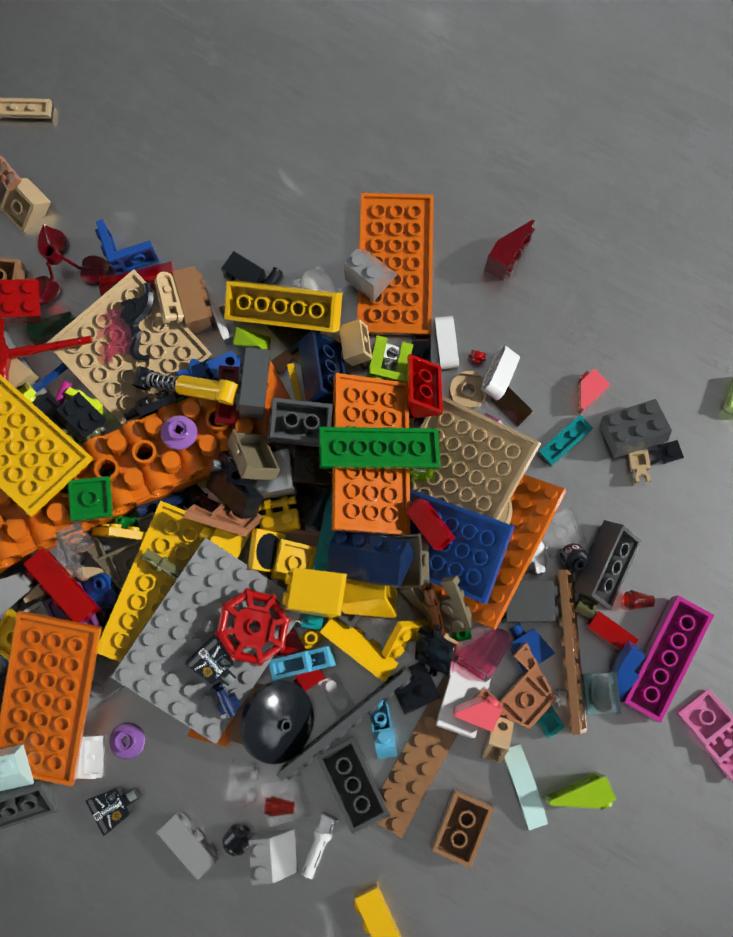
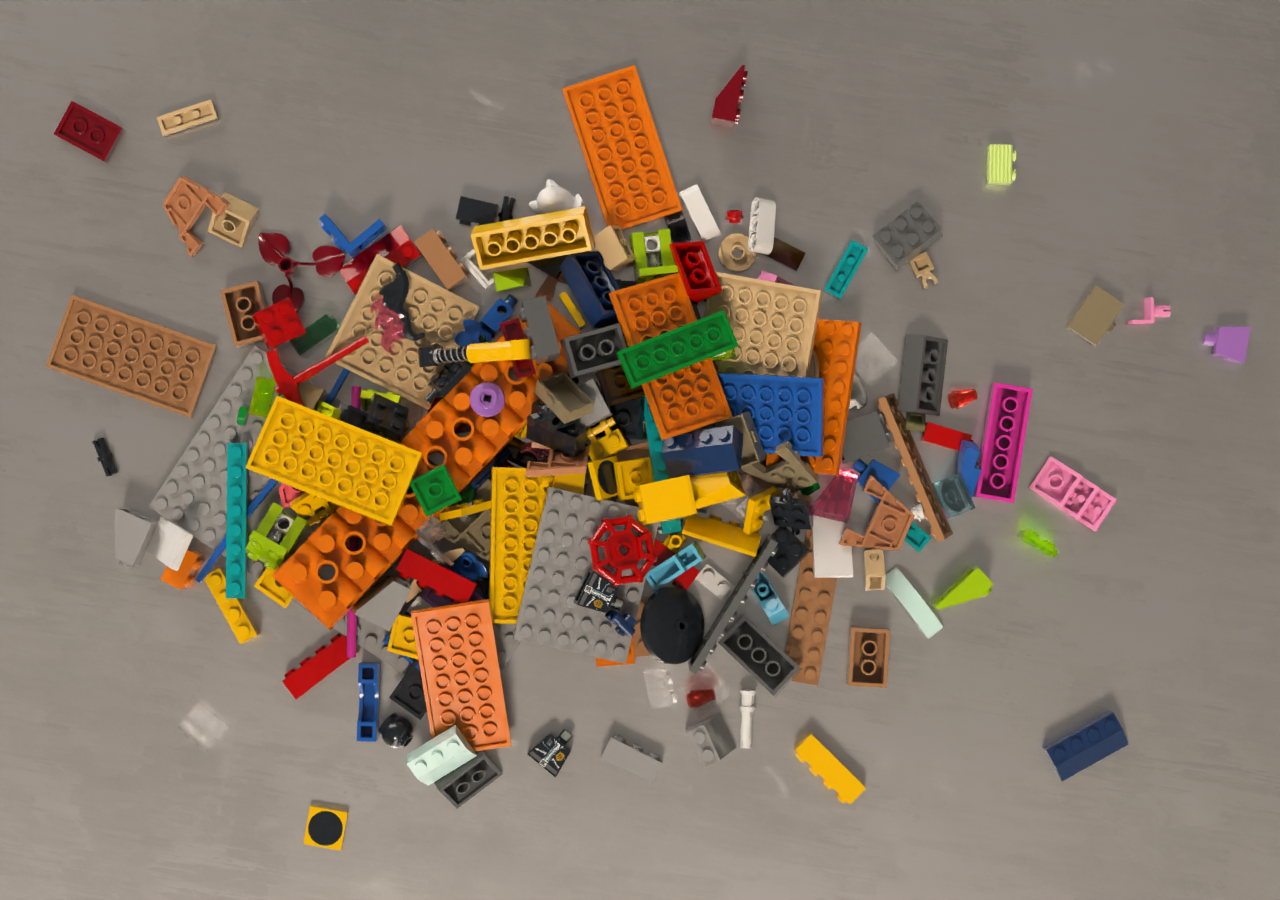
camera: 20 degrees left, 10 degrees up
white hinge [75,735,104,779] -> none
medium lavender piece [109,722,145,759] -> none
olive pin [141,548,183,580] -> none
tan plate [154,272,184,323] -> none
black head [222,824,252,856] -> none
light grey slope [344,248,397,302] -> none
red brick [406,499,456,551] -> none
reddish brown pin [421,583,446,637] -> none
coral slope [453,696,502,732] -> none
black head [560,543,589,572] -> none
coral slope [577,368,611,414] -> none
black plate [648,440,684,466] -> none
none -> clear neon green plate [1016,529,1059,558]

